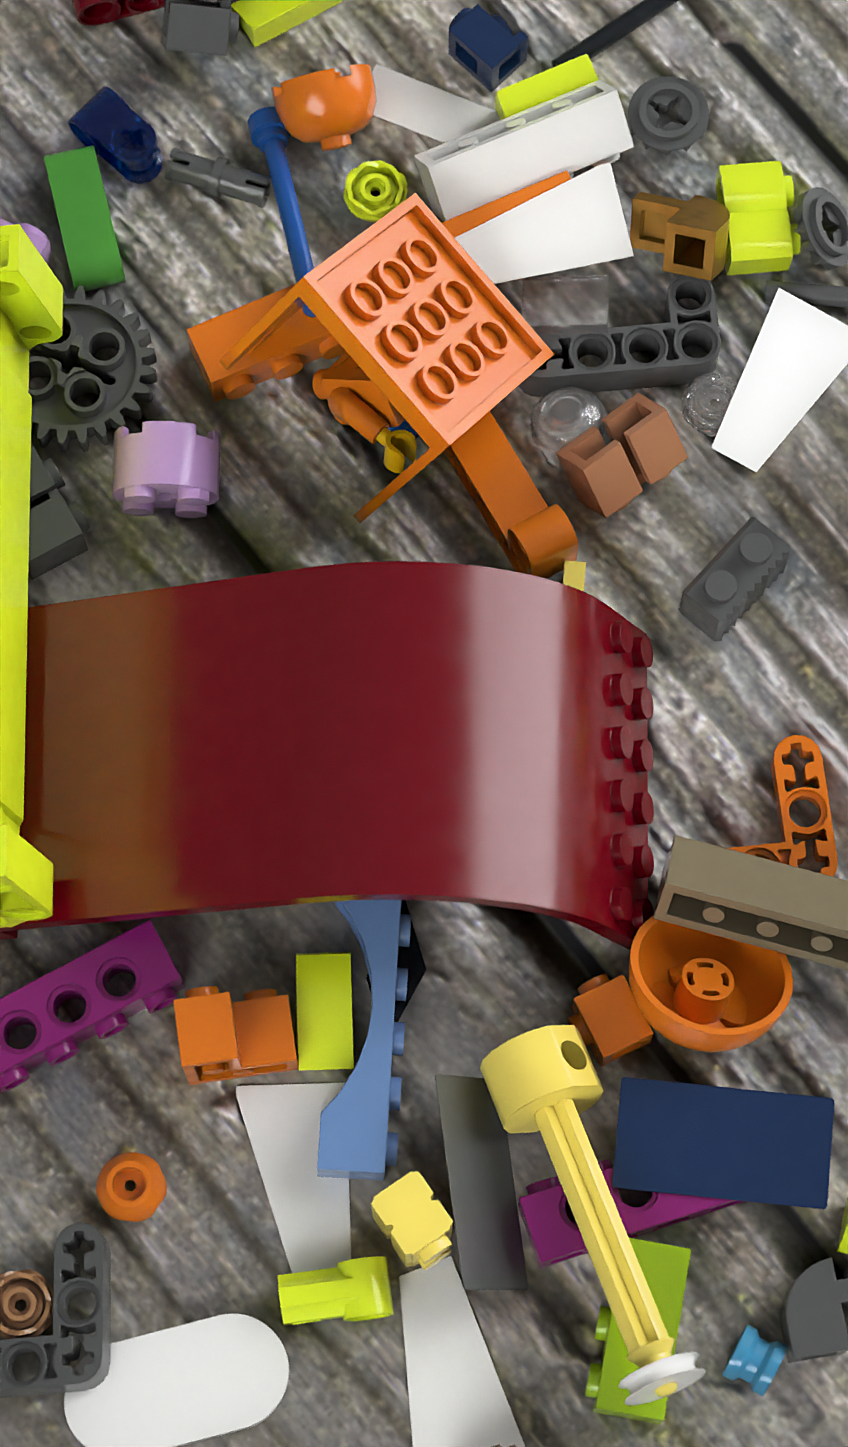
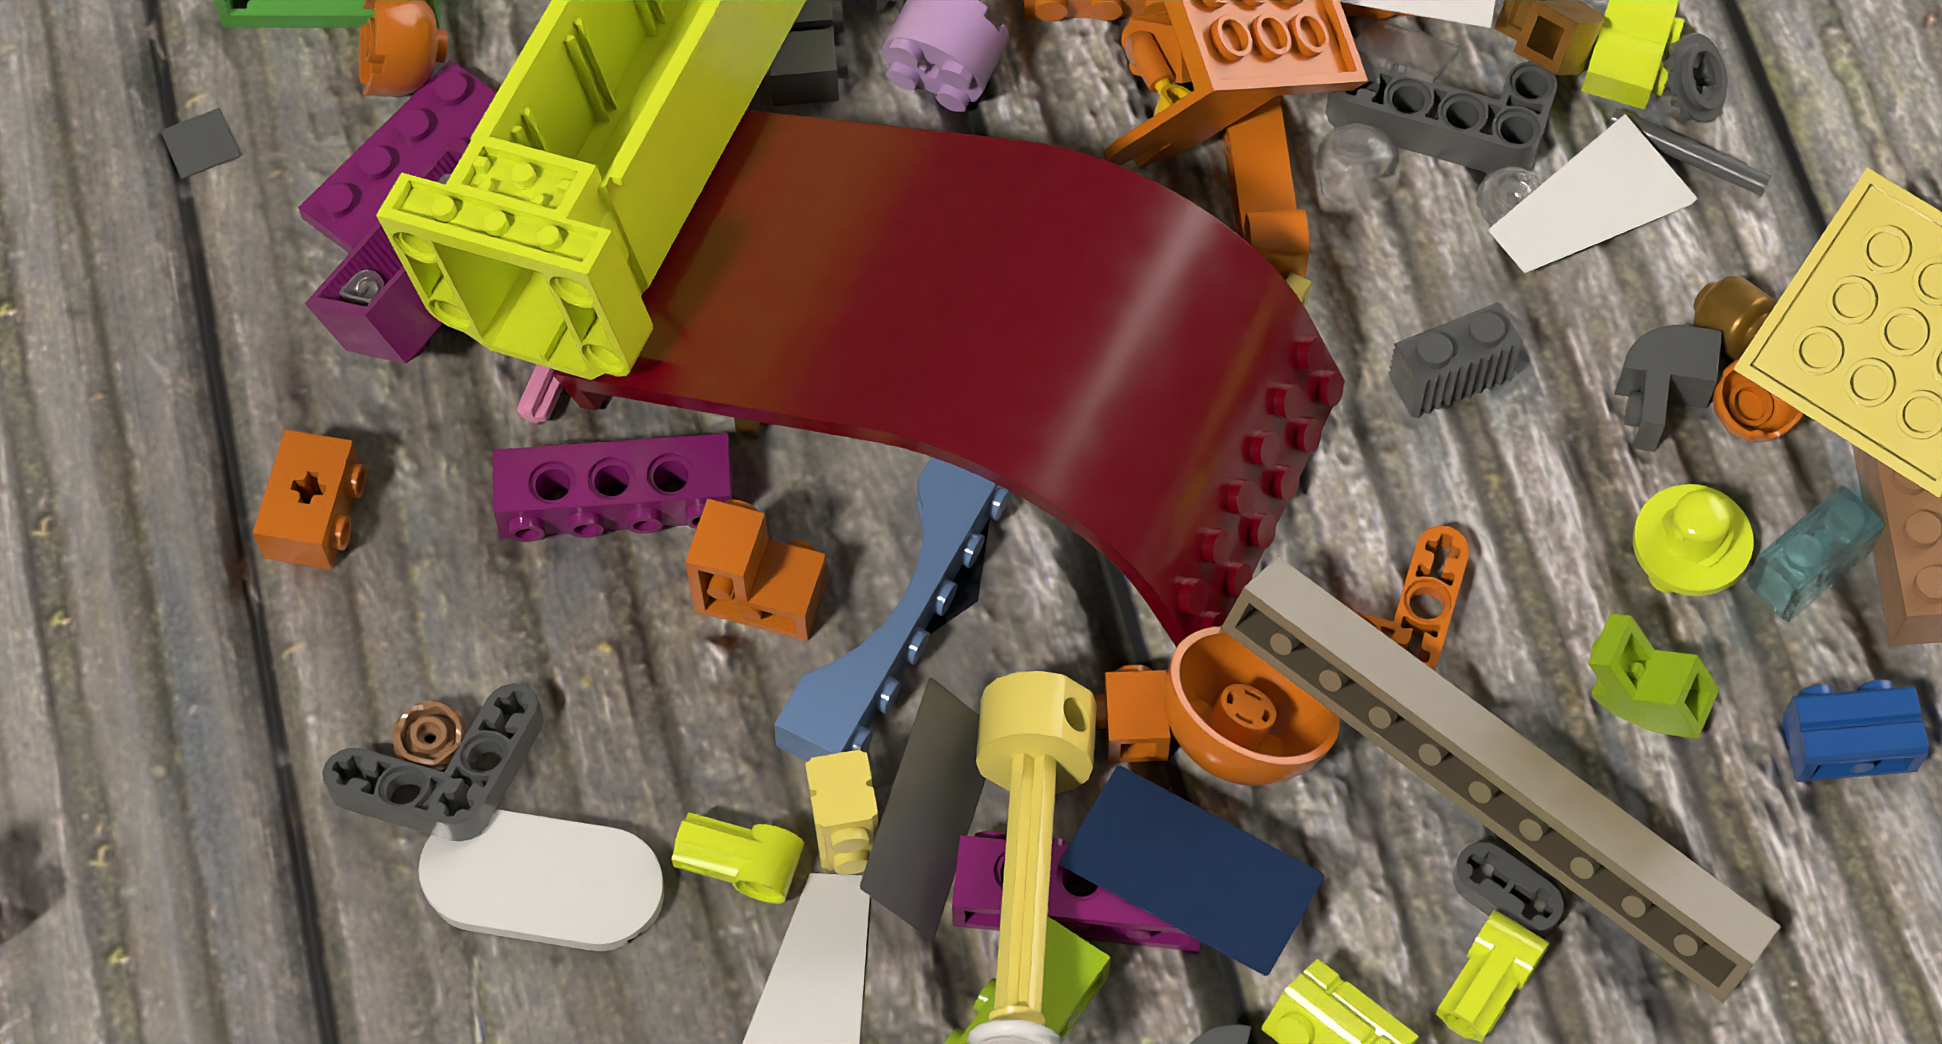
camera: 25 degrees right, 10 degrees down
orange plate [96,1152,167,1222] -> none
white sticker [236,1082,351,1273] -> none
neon yellow slope [296,952,354,1070] -> none
nougat piece [556,393,688,518] -> none

